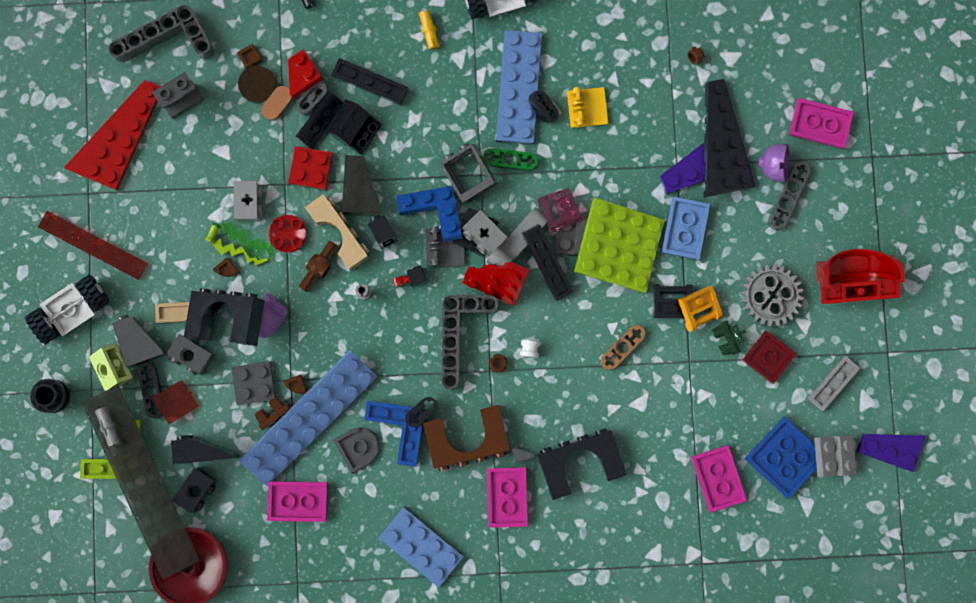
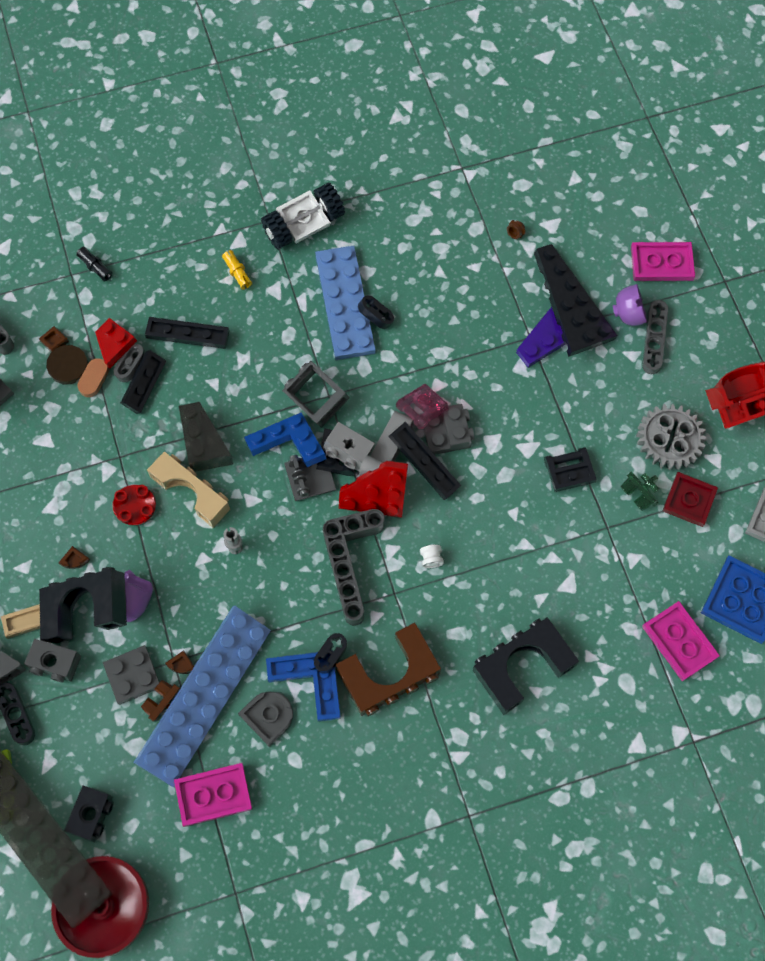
camera: 15 degrees left, 15 degrees down
clear red piece [152,380,199,424] -> none
black slope [171,435,239,464] -> none
piece [205,222,272,266] -> none
light grey brick [233,181,263,222] -> none
red plate [288,146,333,190] -> none
reddish brown axle [299,241,338,292] -> none
black slope [325,99,382,155] -> none
black brick [367,215,398,250] -> none
medium blue plate [379,507,464,587] -> none
black piece [393,265,427,287] -> none
green beam [483,148,538,171] -> none
dark pink plate [487,467,528,528] -> none
reddish brown plate [489,354,508,373] -> none
dark grey slope [511,448,534,463] -> none
yellow hinge [567,87,608,128] -> none
lime plate [574,198,664,293] -> none
medium nougat beam [600,325,645,370] -> none
medium blue plate [661,196,710,260] -> none
light orange plate [678,285,723,332] -> none

